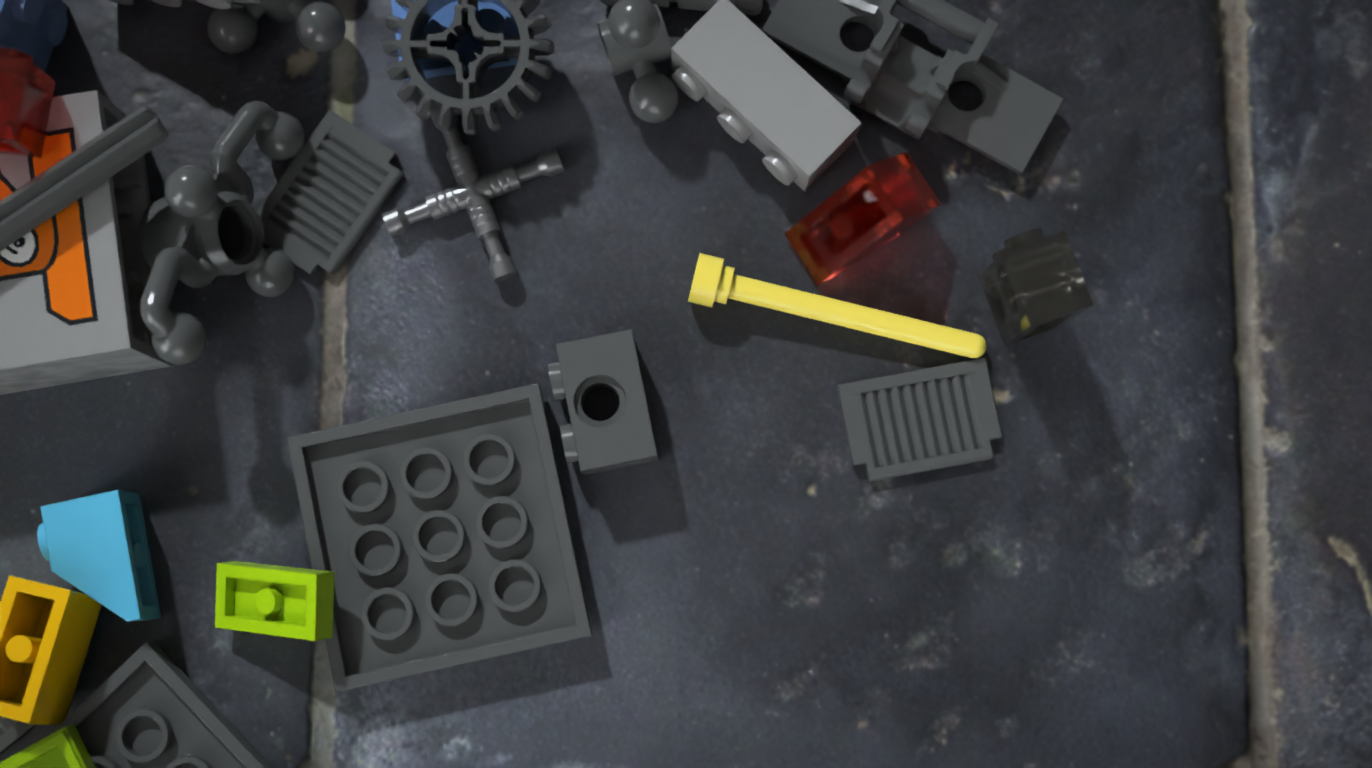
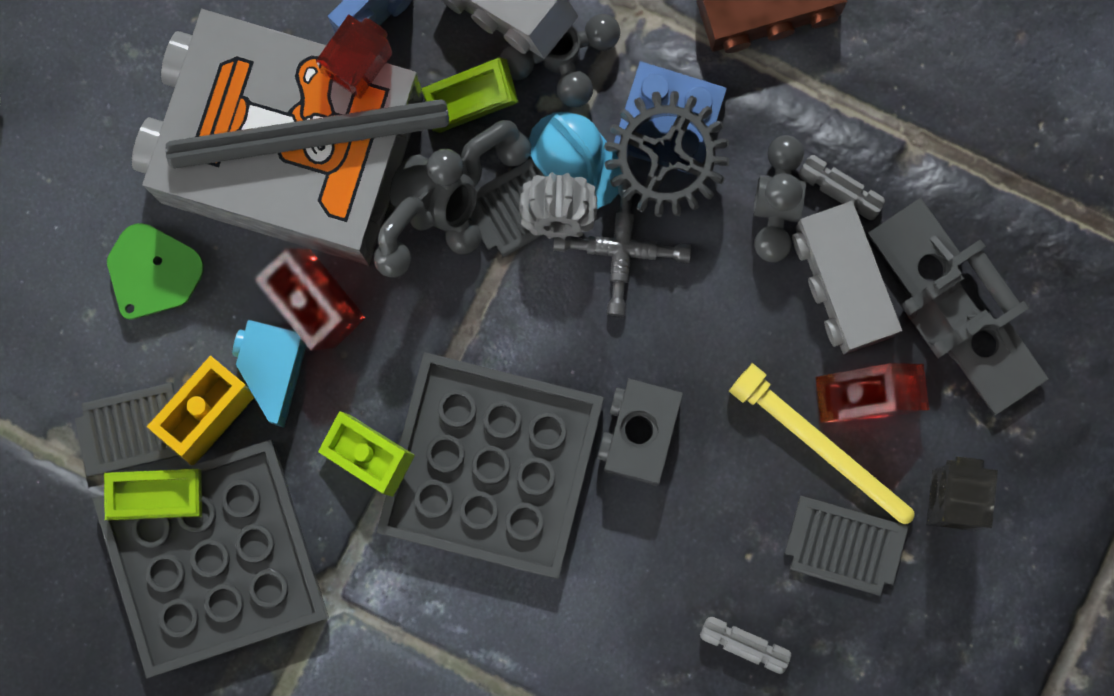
camera: 30 degrees right, 0 degrees up
none -> clear red brick [254,248,366,350]
none -> lime tile [422,57,518,133]
none -> light grey gear [519,172,597,240]
none -> medium azure piece [529,112,622,209]
none -> light grey axle [700,617,791,674]

